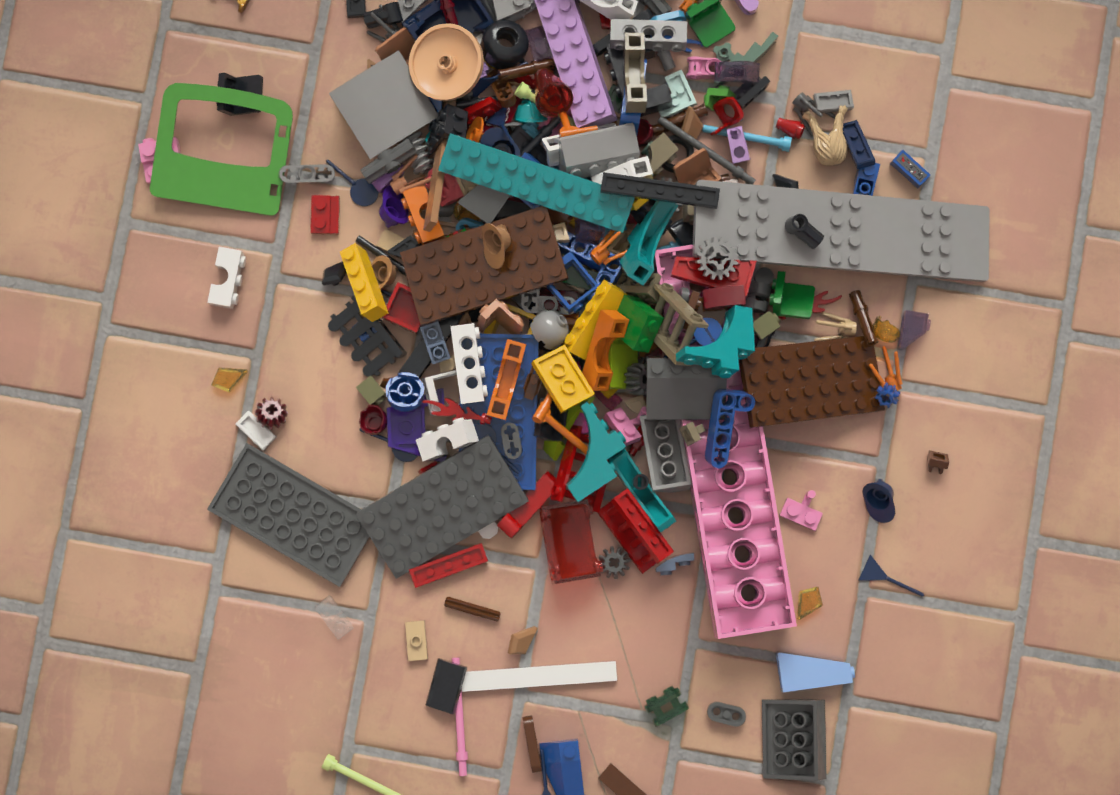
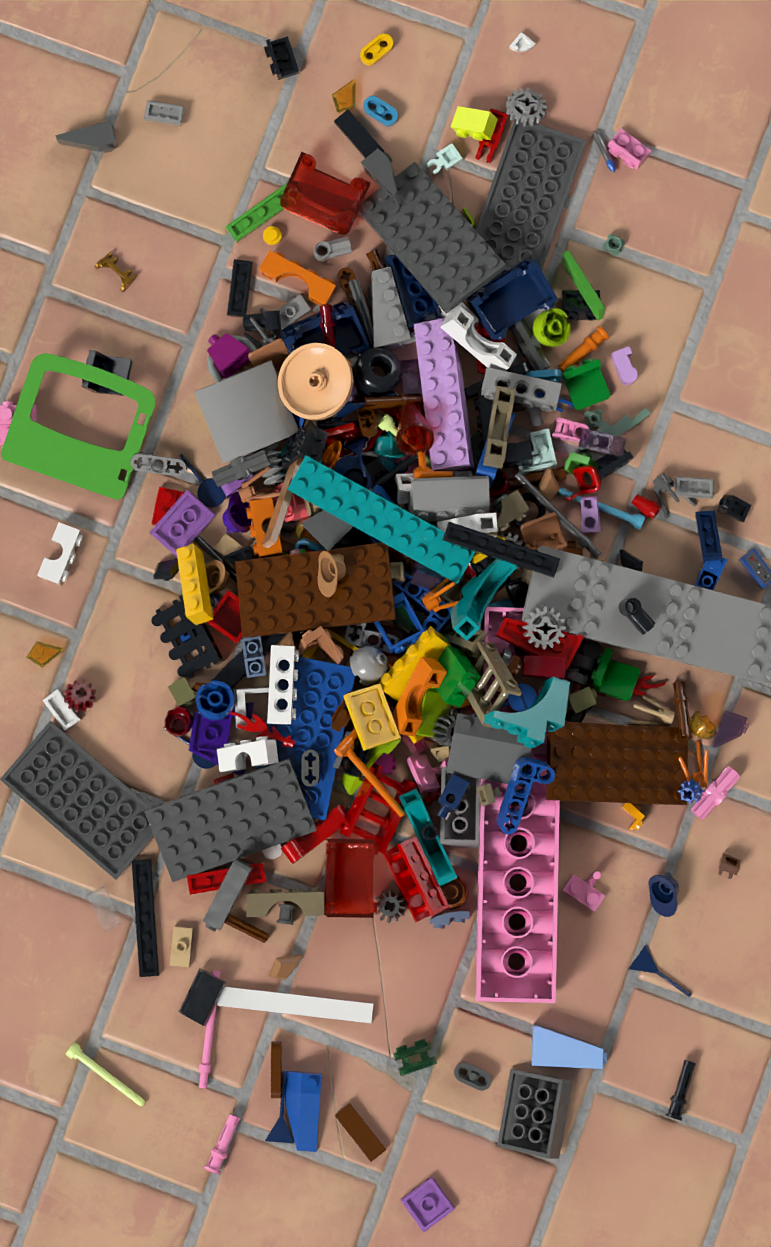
camera: 15 degrees right, 0 degrees up
orange arch [487,339,527,420] -> none
teal arch [566,401,626,502] -> none
clear yellow piece [797,587,823,620] -> none
tan hair [802,105,848,166] -> none
none -> black tile [132,859,159,977]
none -> medium lavender tile [149,490,215,557]
none -> dark grey slope [203,859,254,932]
none -> magenta torso [207,334,257,382]
none -> dark tan arch [246,888,325,917]
none -> dark grey bush [276,904,296,925]
none -> dark blue torso [437,773,471,820]
none -> dark orange piece [440,876,468,909]
none -> light orange bracket [621,803,645,831]
none -> black pin [665,1060,696,1121]
none -> bright pink piece [690,766,741,820]
none -> black bracket [717,495,751,522]

